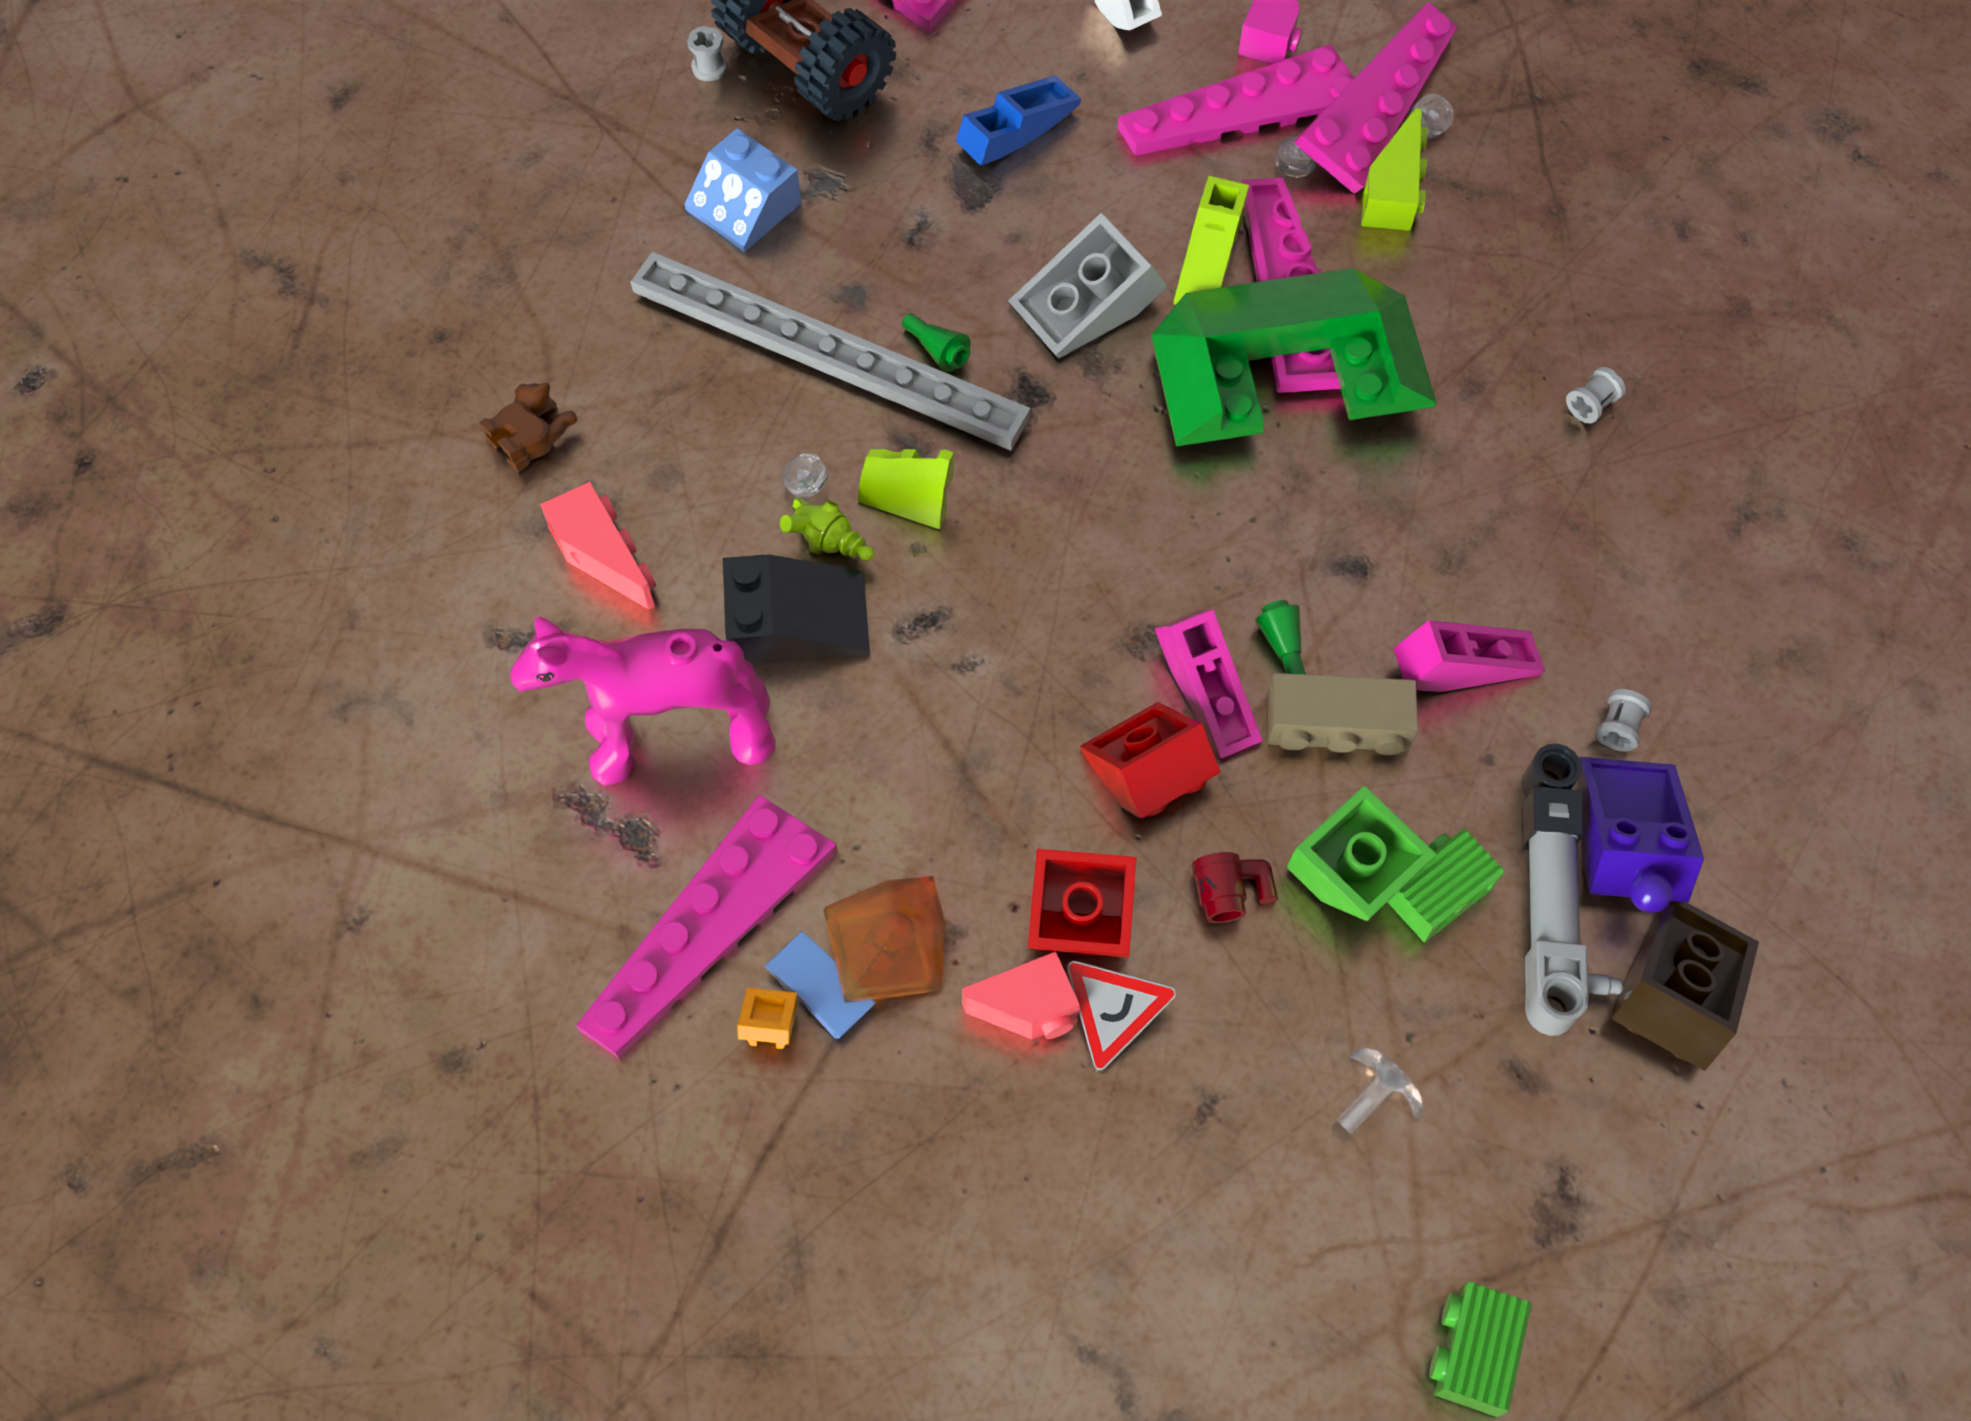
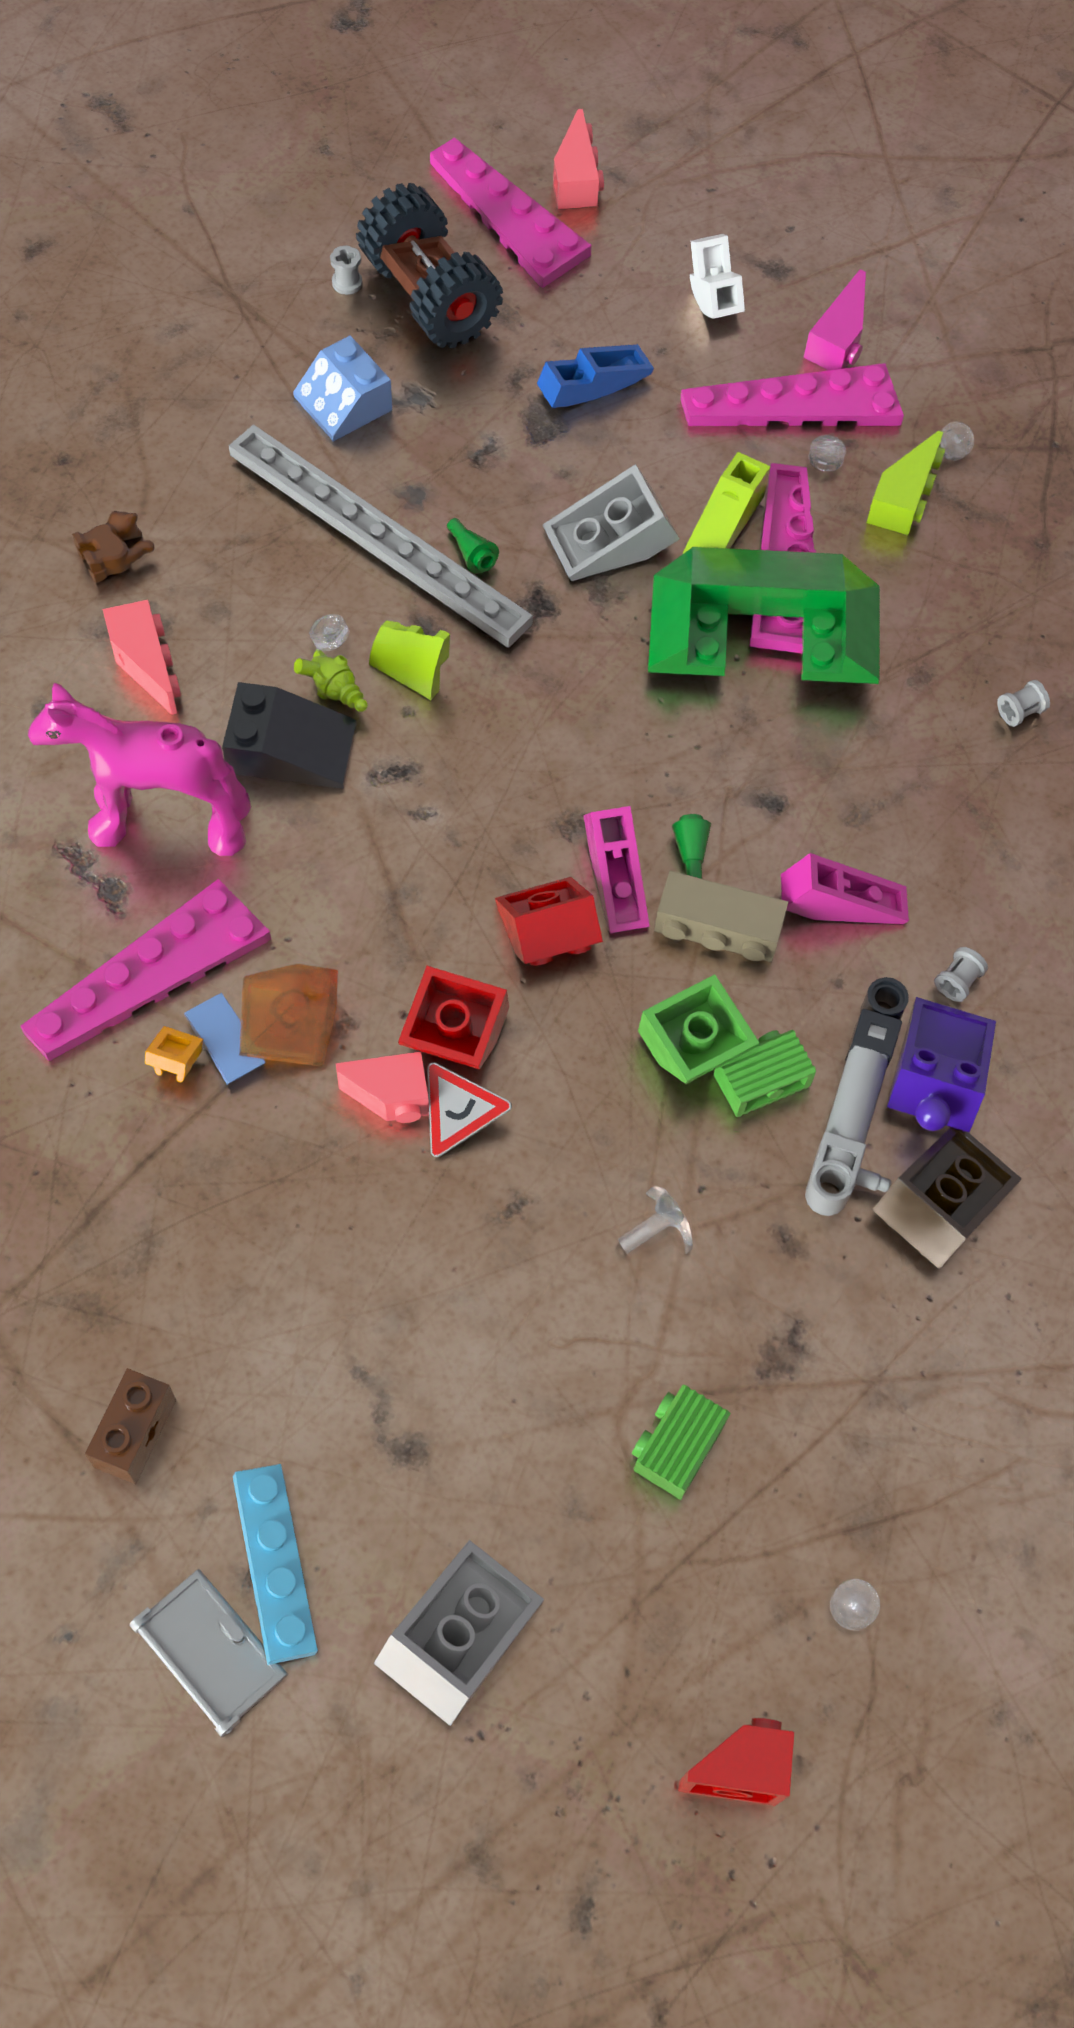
camera: 10 degrees right, 0 degrees up
dark red piece [1191,852,1278,923] -> none
dark pink wing [1294,1,1458,194] -> none

